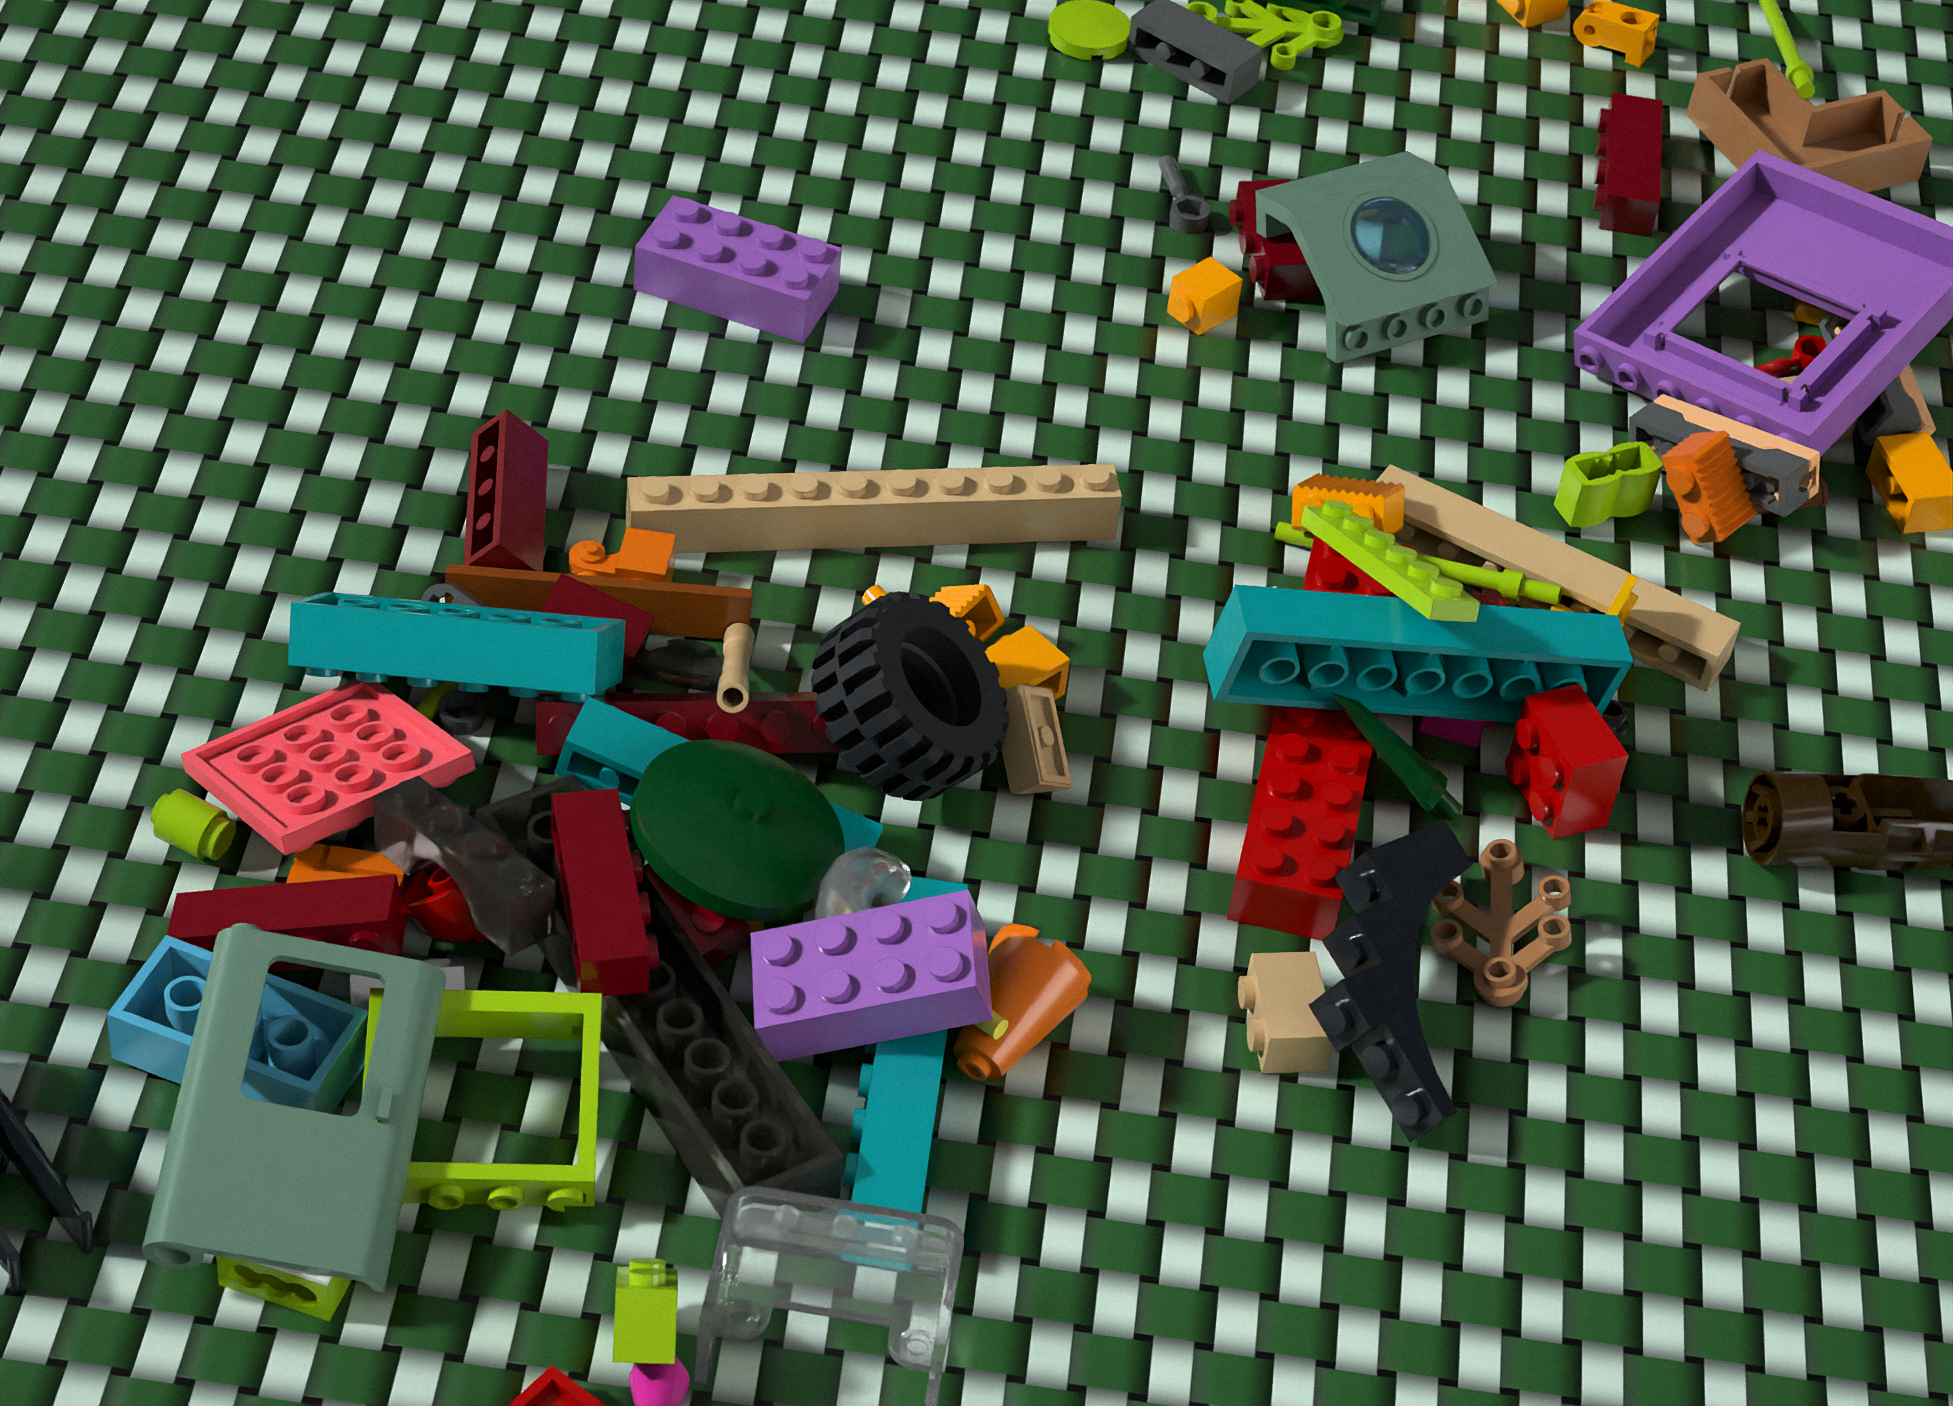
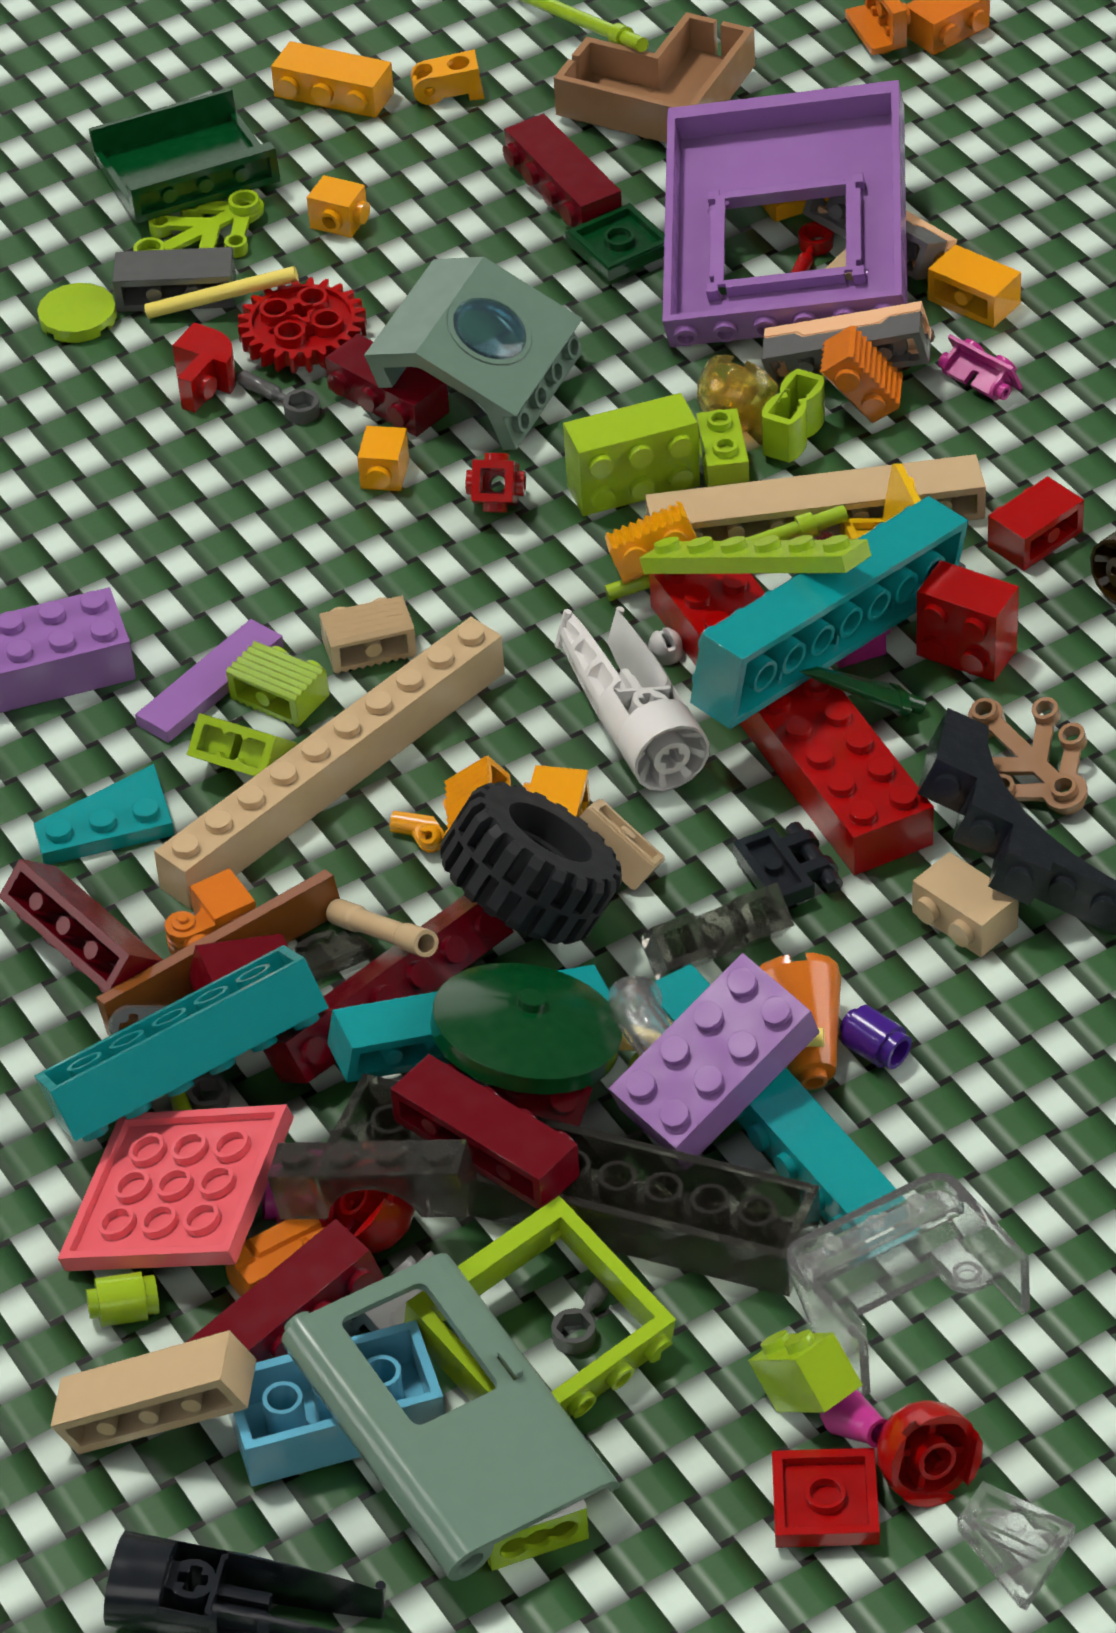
camera: 30 degrees left, 0 degrees up
none -> teal wing [33,764,174,865]
none -> tan brick [50,1330,257,1455]
none -> medium lavender tile [135,619,284,743]
none -> light yellow bar [144,266,299,319]
none -> red brick [172,322,237,413]
none -> lime brick [186,713,297,776]
none -> lime brick [226,641,330,728]
none -> red gear [237,277,367,374]
none -> light orange brick [306,175,370,238]
none -> tan brick [319,595,417,674]
none -> red brick [465,453,526,513]
none -> dark grey piece [551,1257,625,1355]
none -> white piece [555,606,710,791]
none -> lime brick [563,393,700,516]
none -> dark green plate [565,203,665,282]
none -> clear smoke arch [640,883,794,981]
none -> clear yellow cylinder [696,355,779,433]
none -> lime brick [696,408,749,487]
none -> black plate [733,822,843,912]
none -> dark purple brick [840,1005,912,1069]
none -> dark pink hinge [938,334,1023,401]
none -> red brick [987,476,1084,571]

